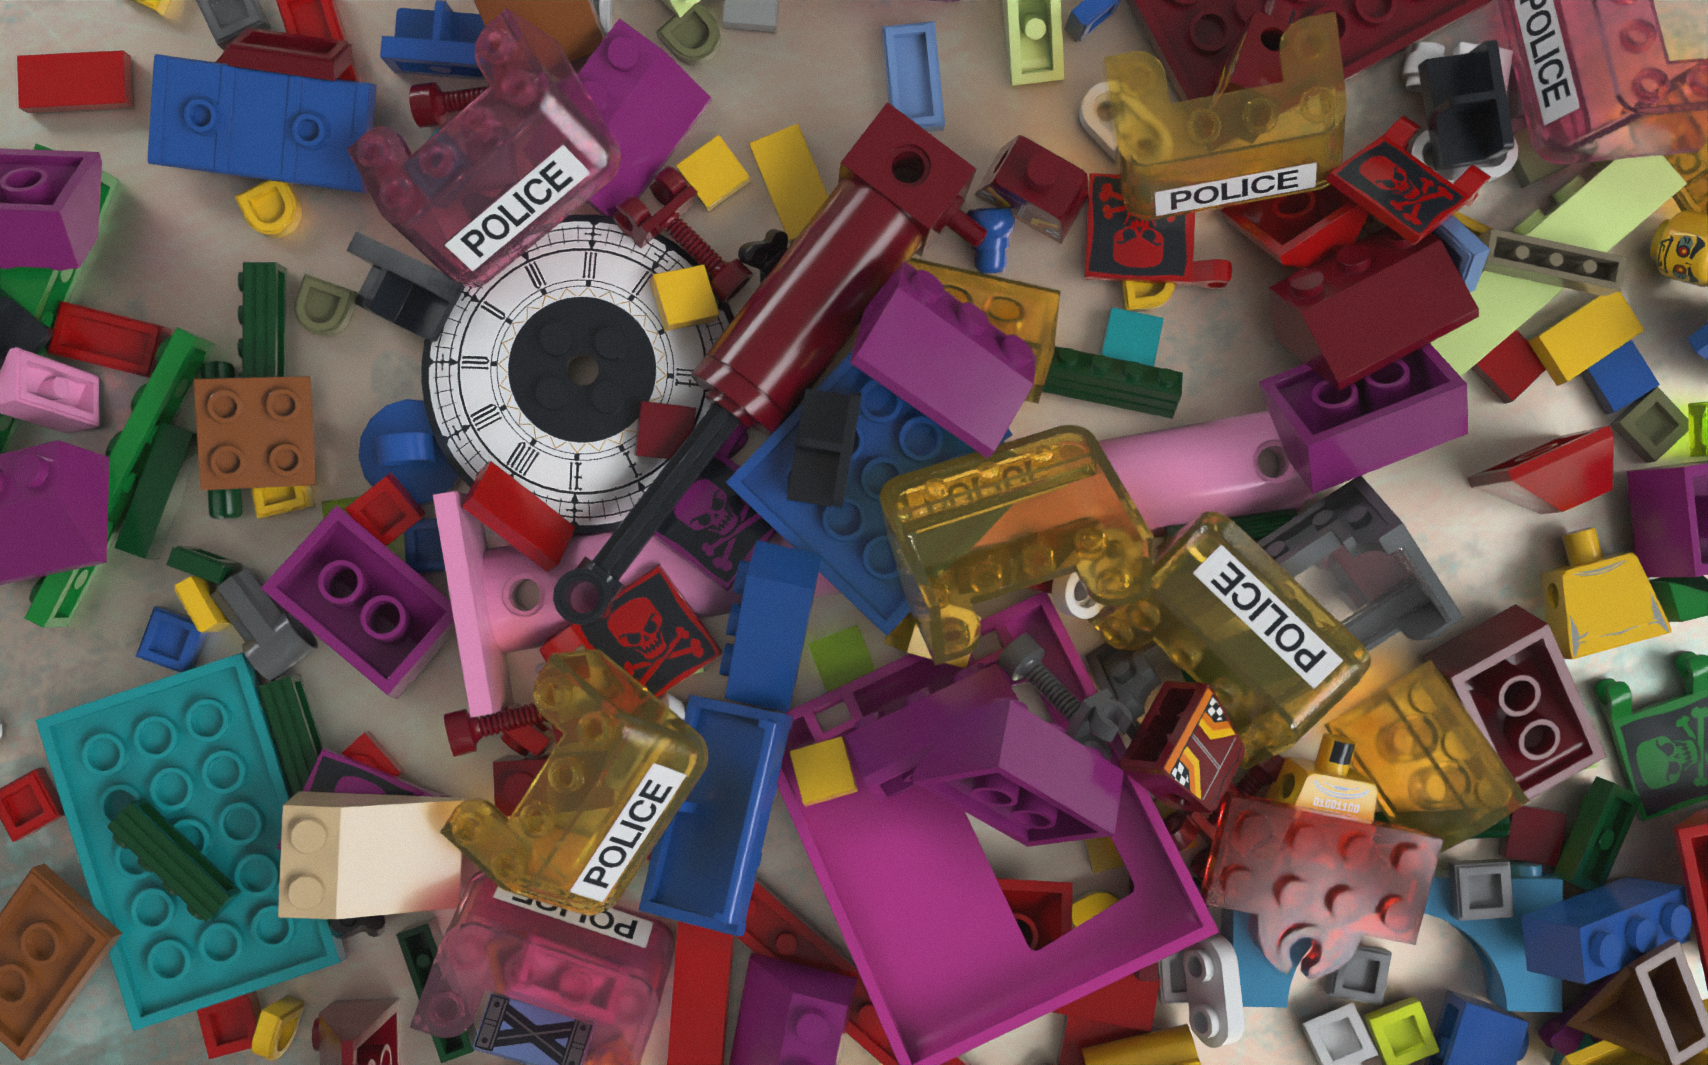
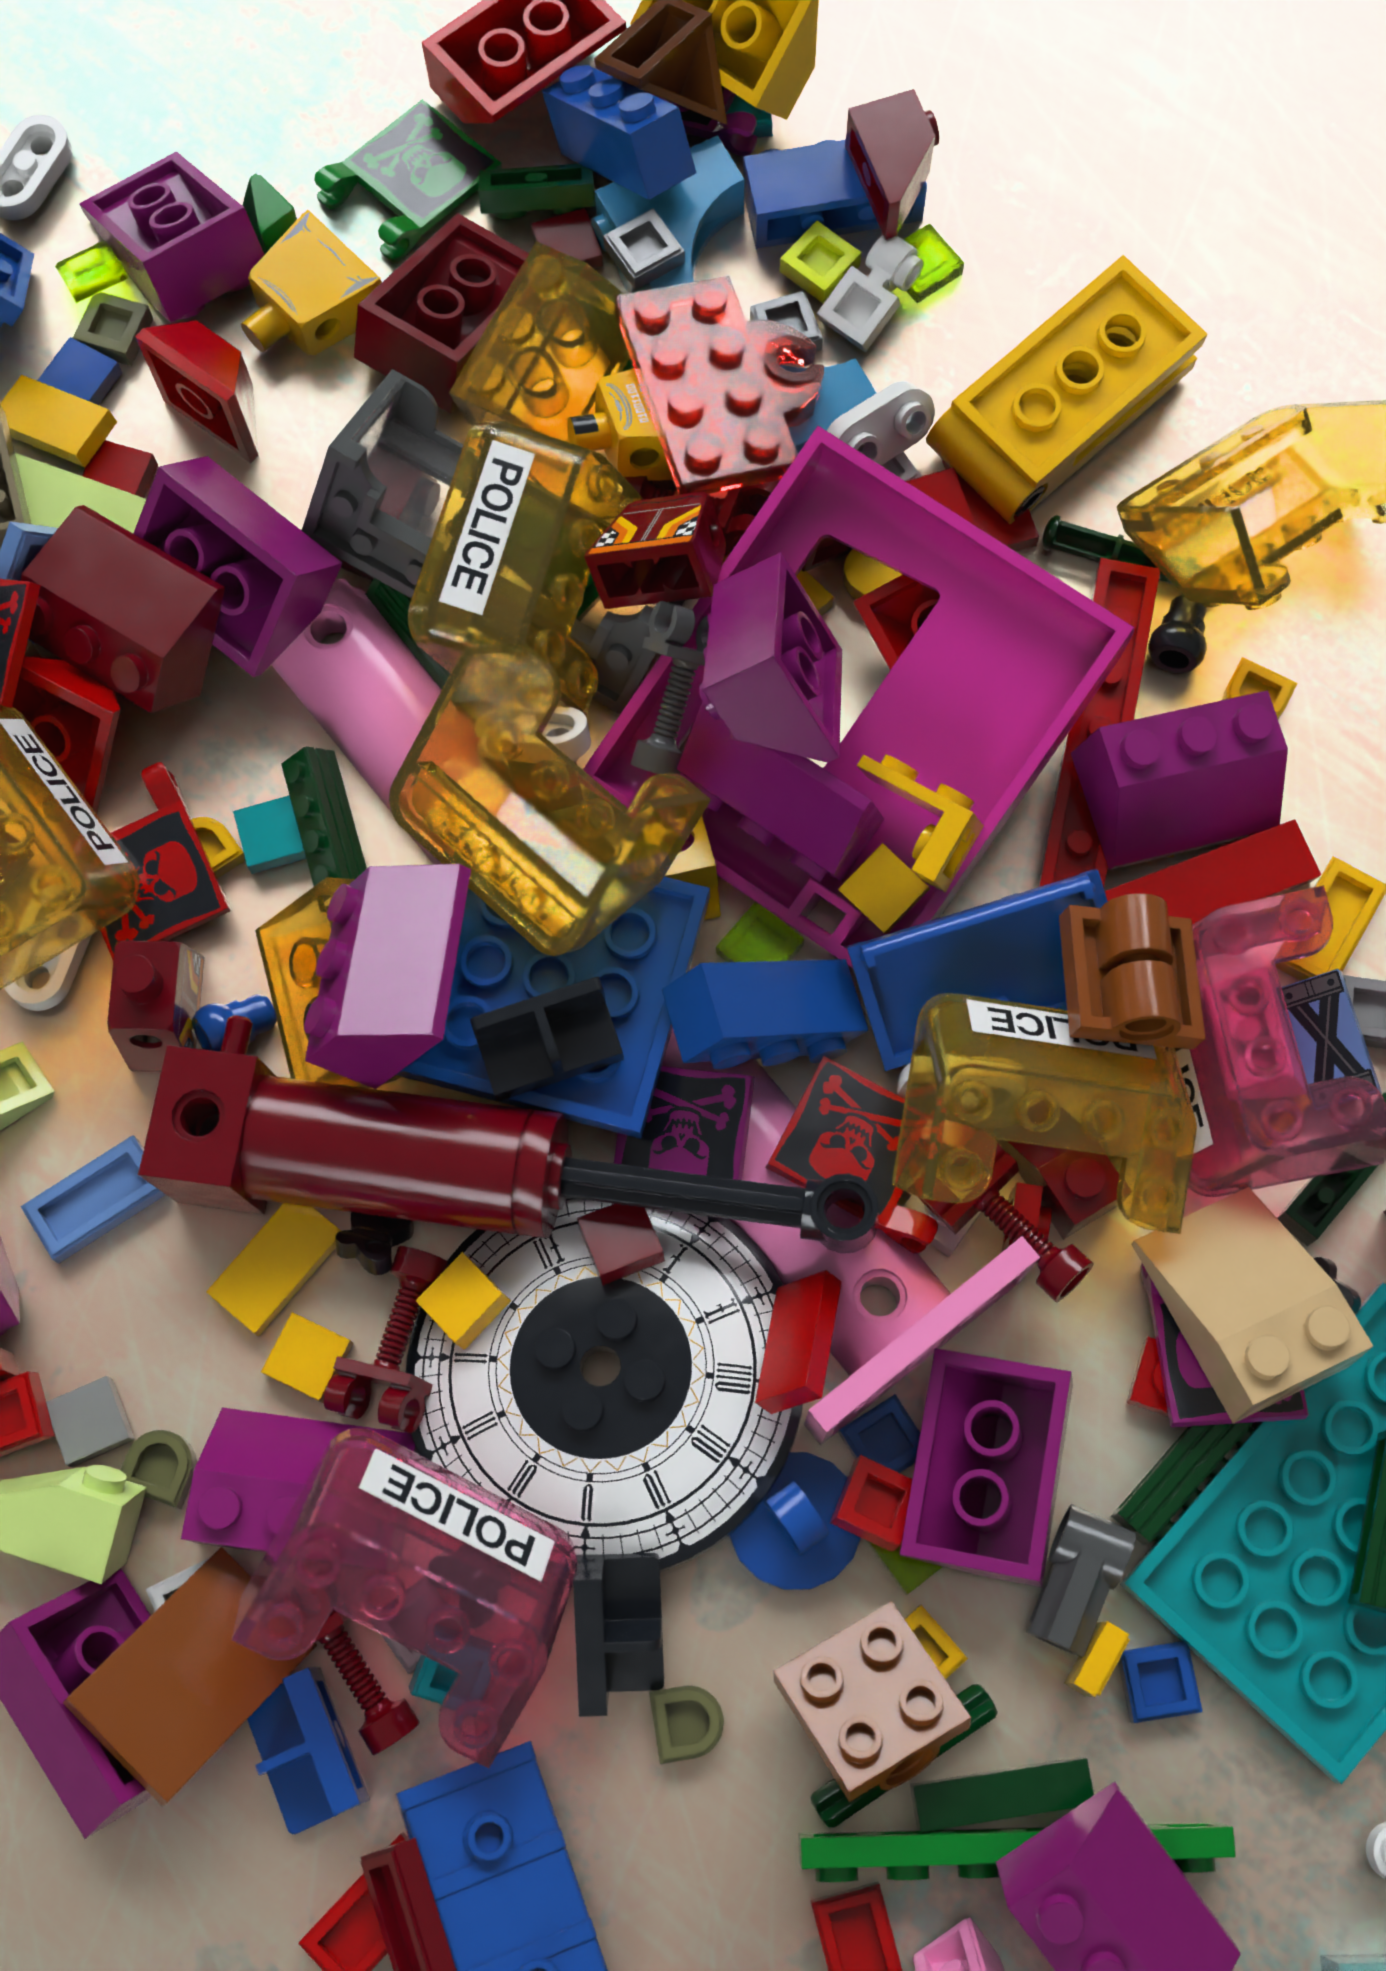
camera: 110 degrees left, 15 degrees down
dark green tile [166,546,243,584] -> none
yellow tile [234,180,302,238] -> none
dark green piece [237,262,287,378] -> none
none -> yellow bracket [857,754,984,893]
none -> dark orange plate [1059,894,1205,1050]

